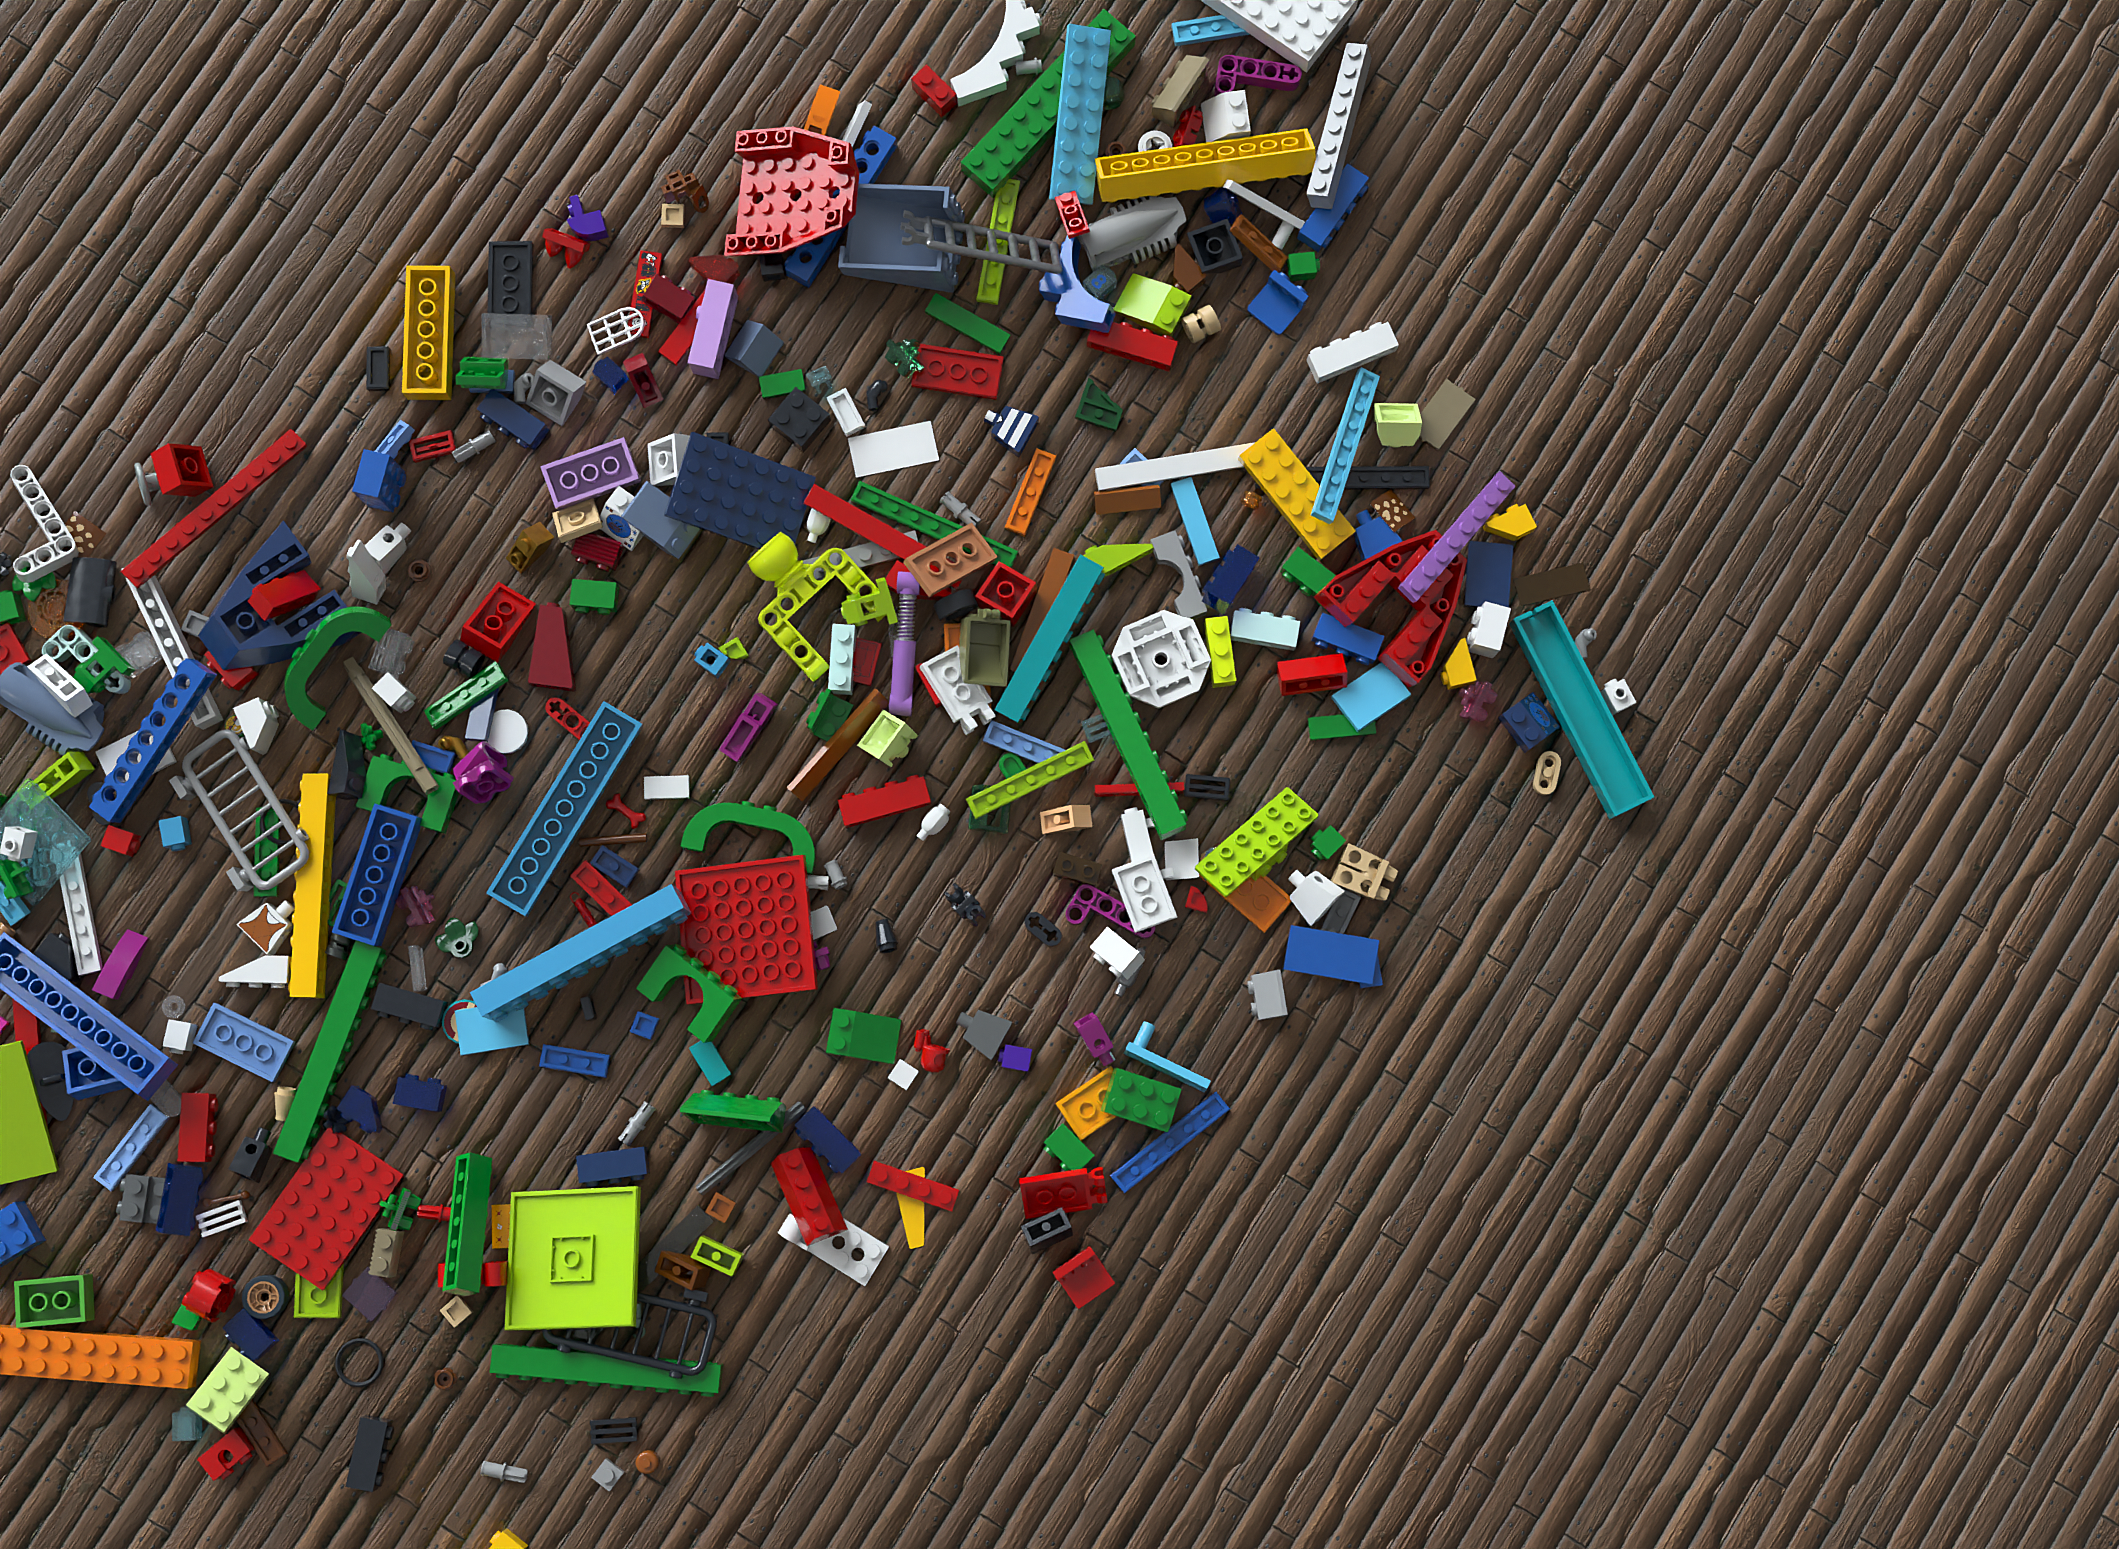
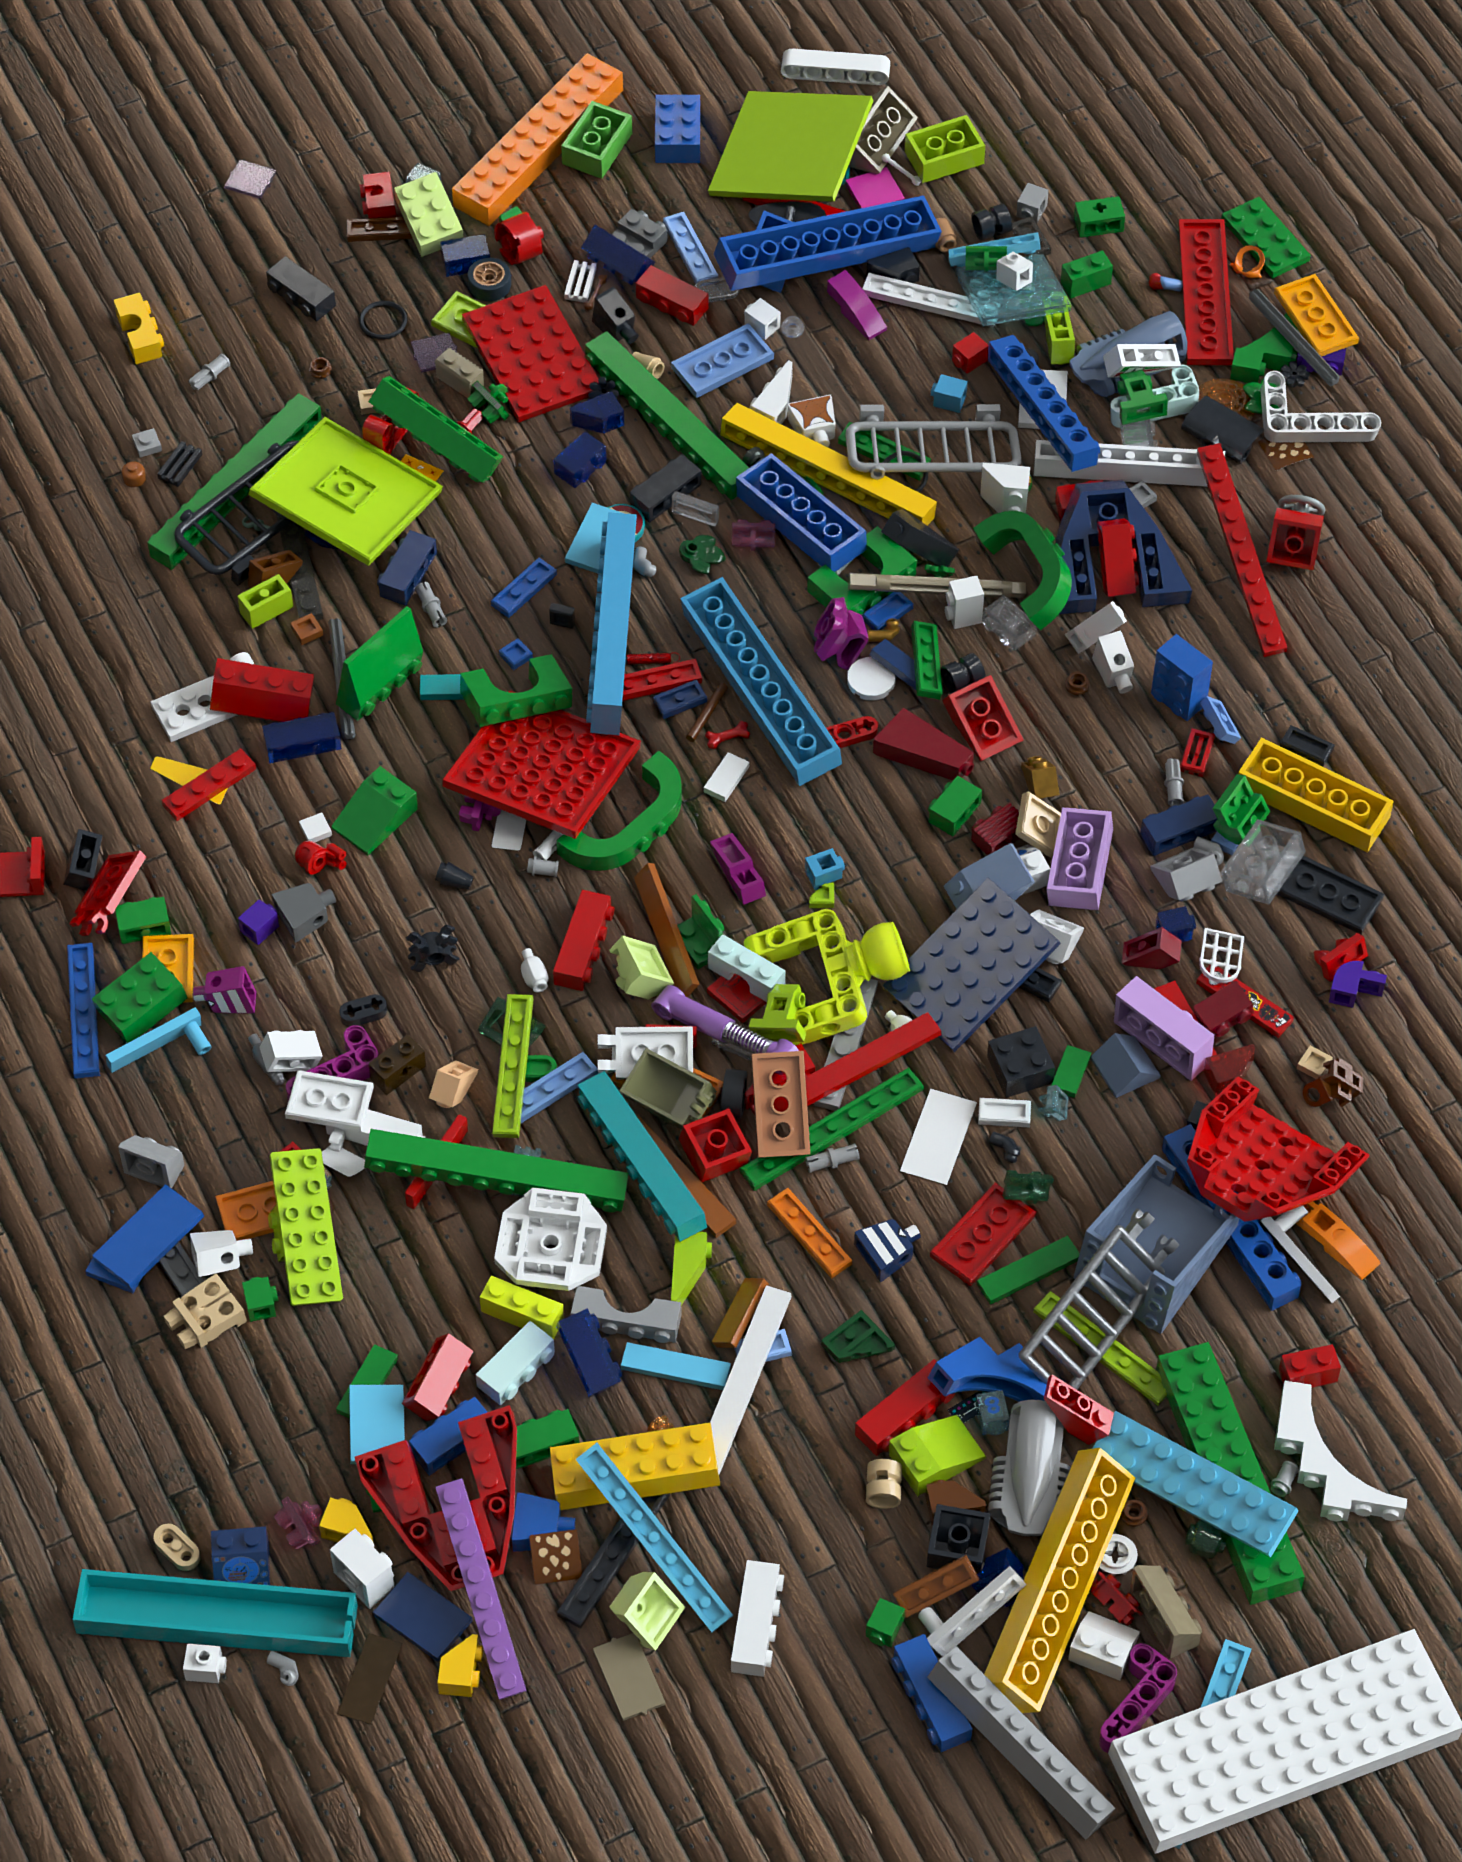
camera: 125 degrees right, 25 degrees down
black tile [1184,774,1230,801] -> none
blue bracket [1247,270,1309,335] -> none

